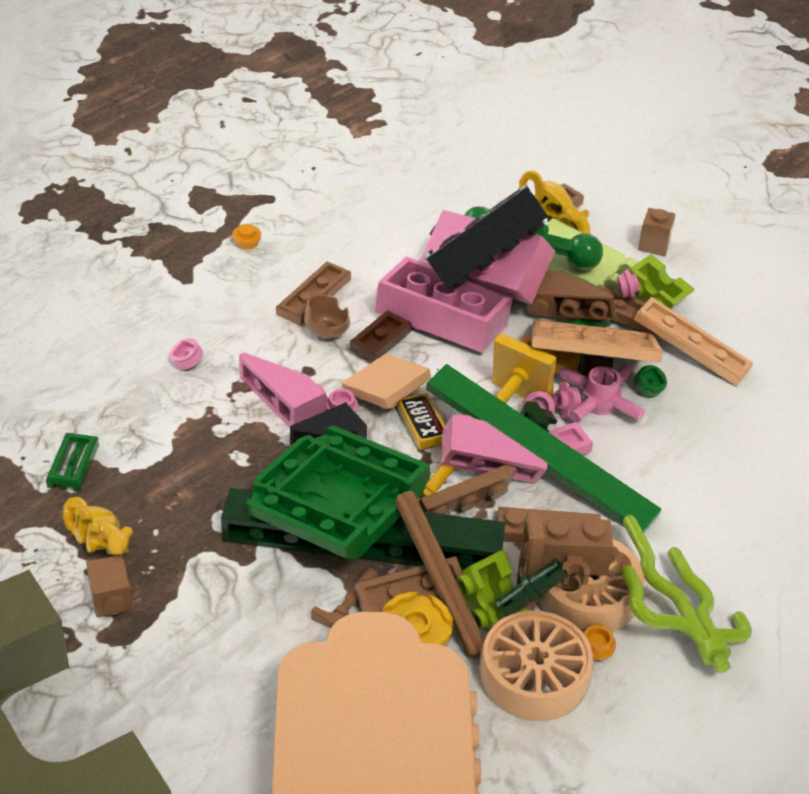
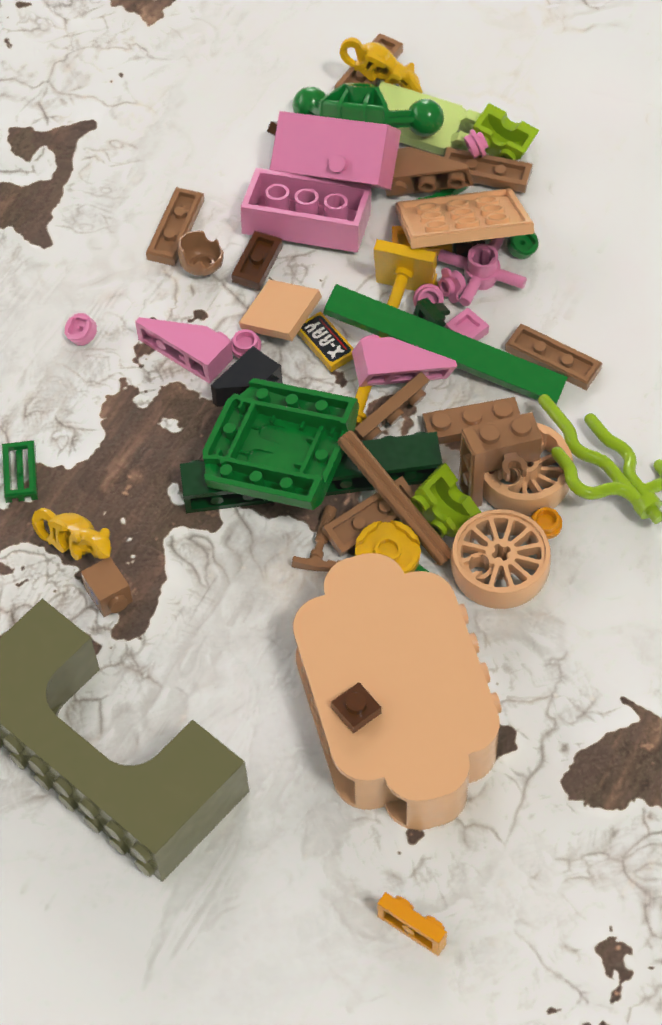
camera: 10 degrees left, 15 degrees up
light orange plate [233,224,261,250] -> none
black wedge [423,186,549,289] -> none
dark green pin [496,558,569,617] -> none
light nougat tile [634,297,754,387] -> none
medium nougat brick [638,207,676,256] -> none
none -> reddish brown plate [331,682,382,734]
none -> medium nougat tile [505,323,602,391]

